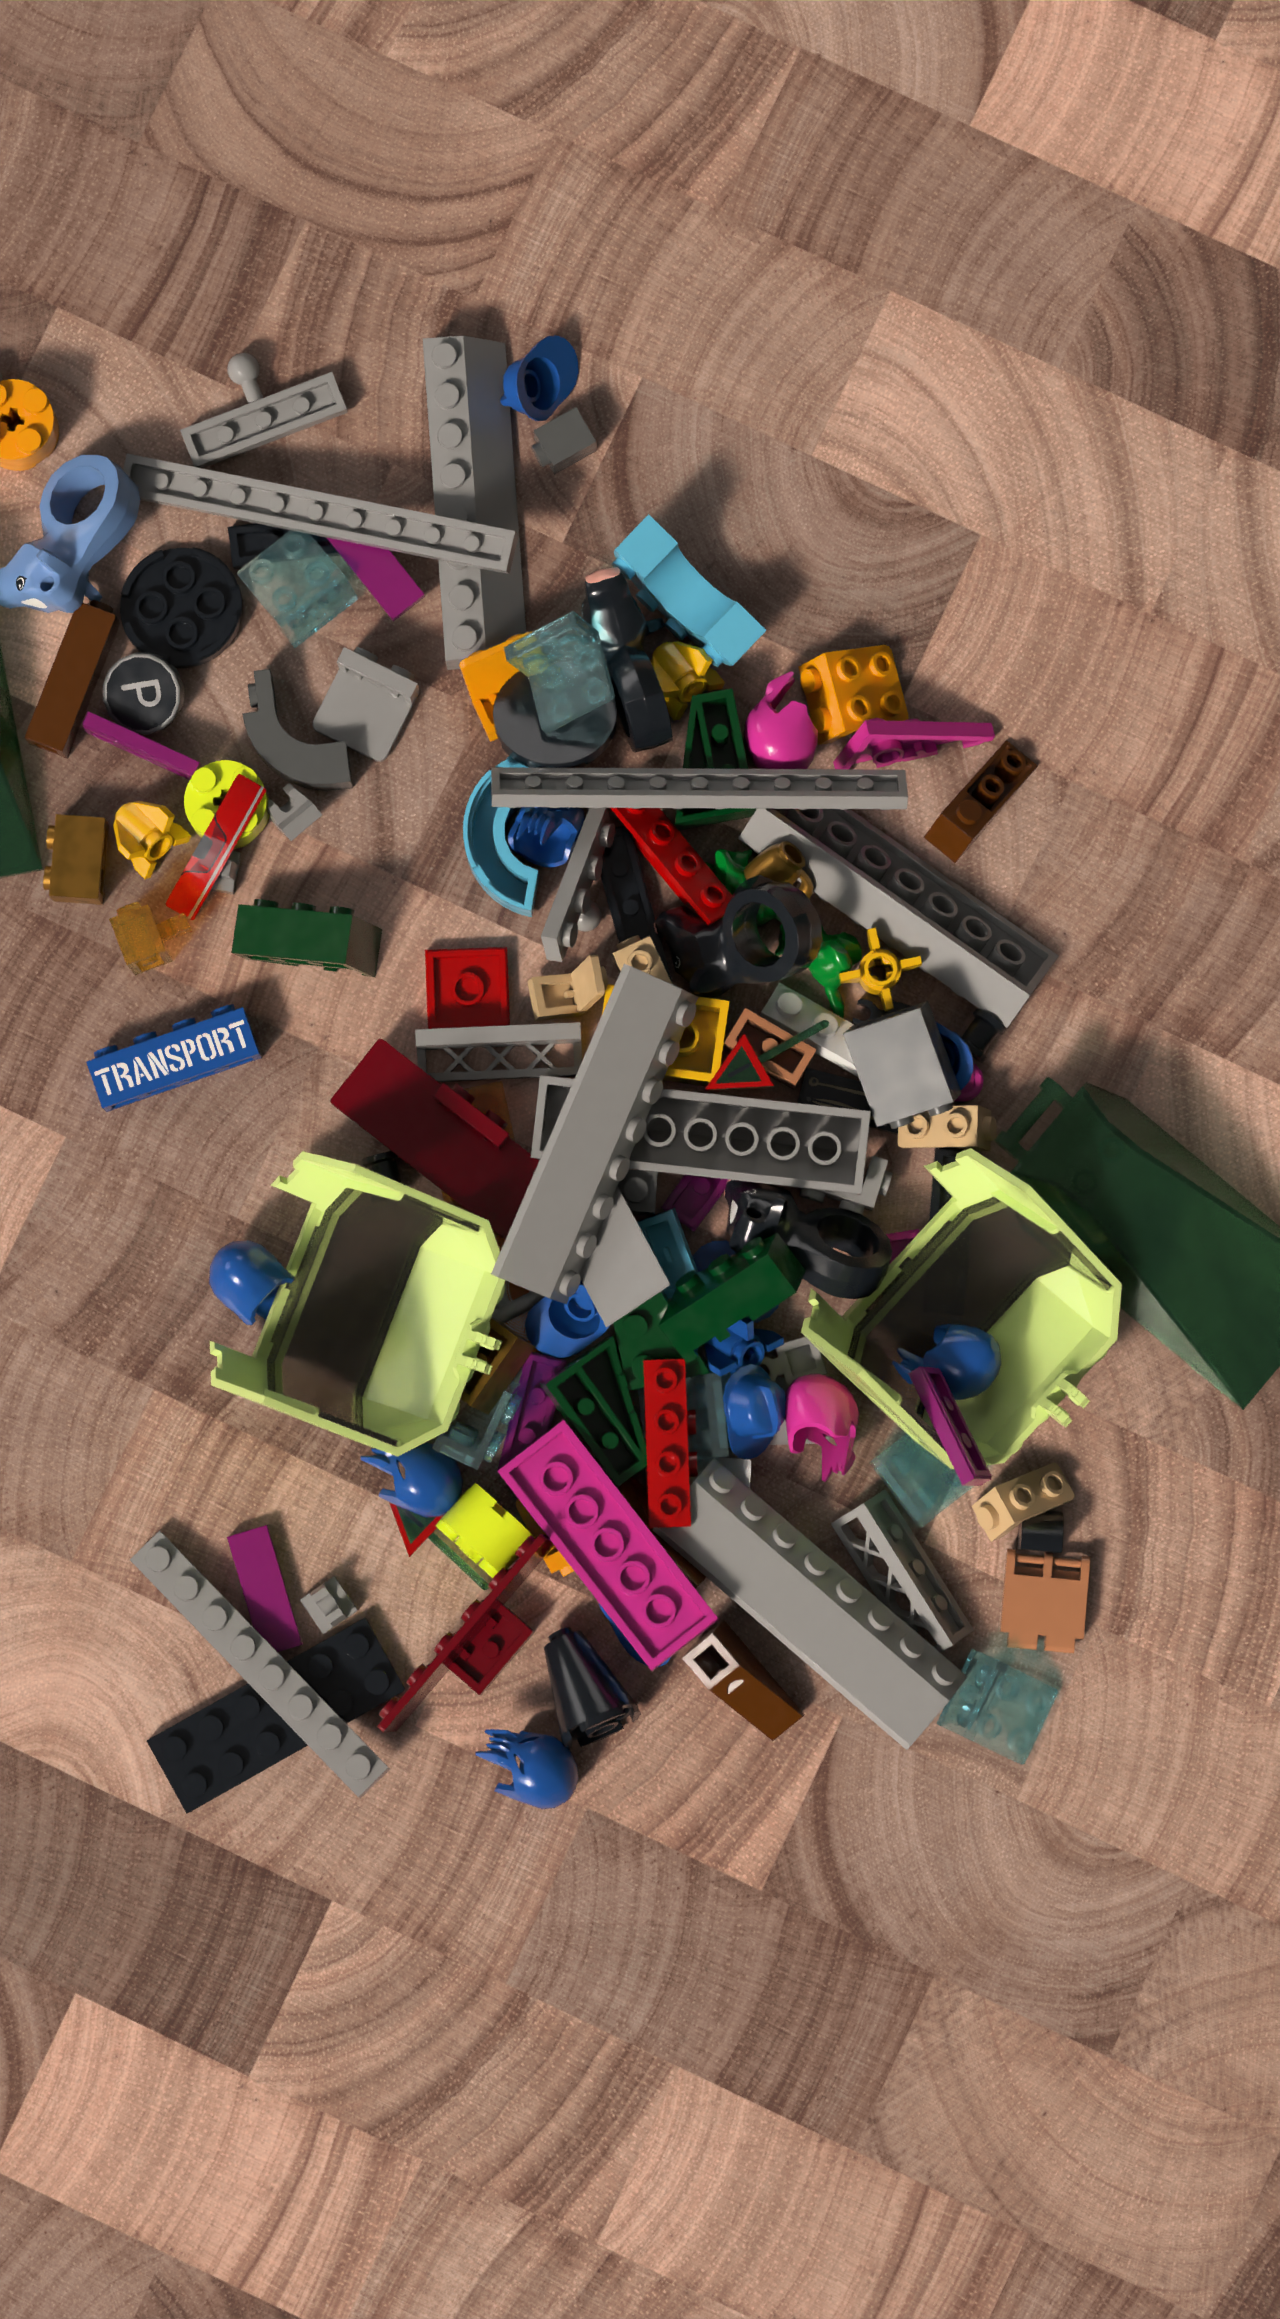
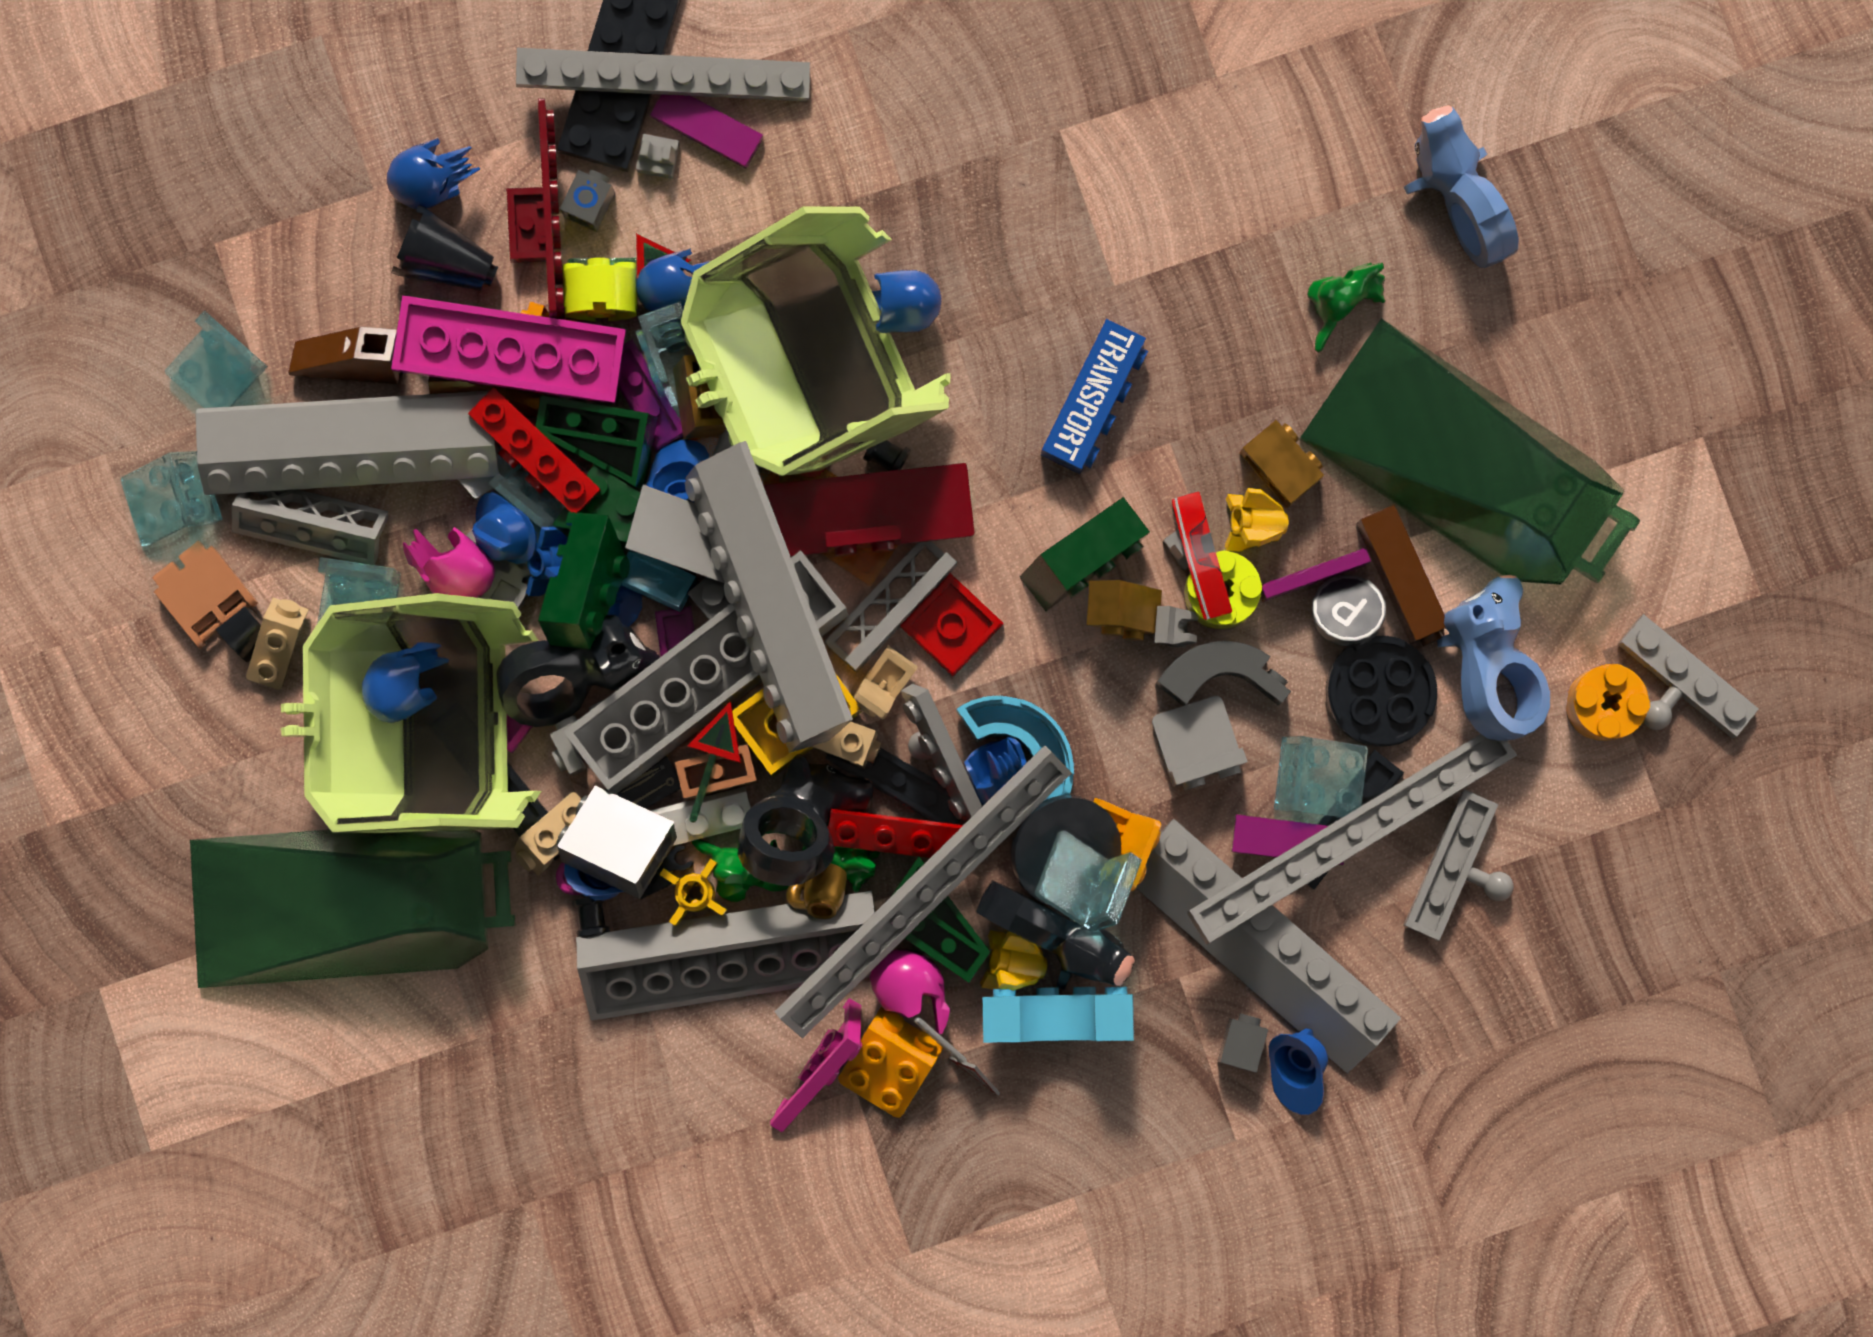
camera: 140 degrees right, 0 degrees up
clear yellow brick [109,902,192,976] -> none
magenta tile [908,1366,992,1486] -> none
reddish brown slope [924,740,1038,863] -> none
none -> clear light blue bracket [165,310,268,408]
none -> dark grey brick [560,170,615,232]
none -> light grey piece [914,1017,1000,1096]
none -> pearl gold brick [1087,580,1162,641]

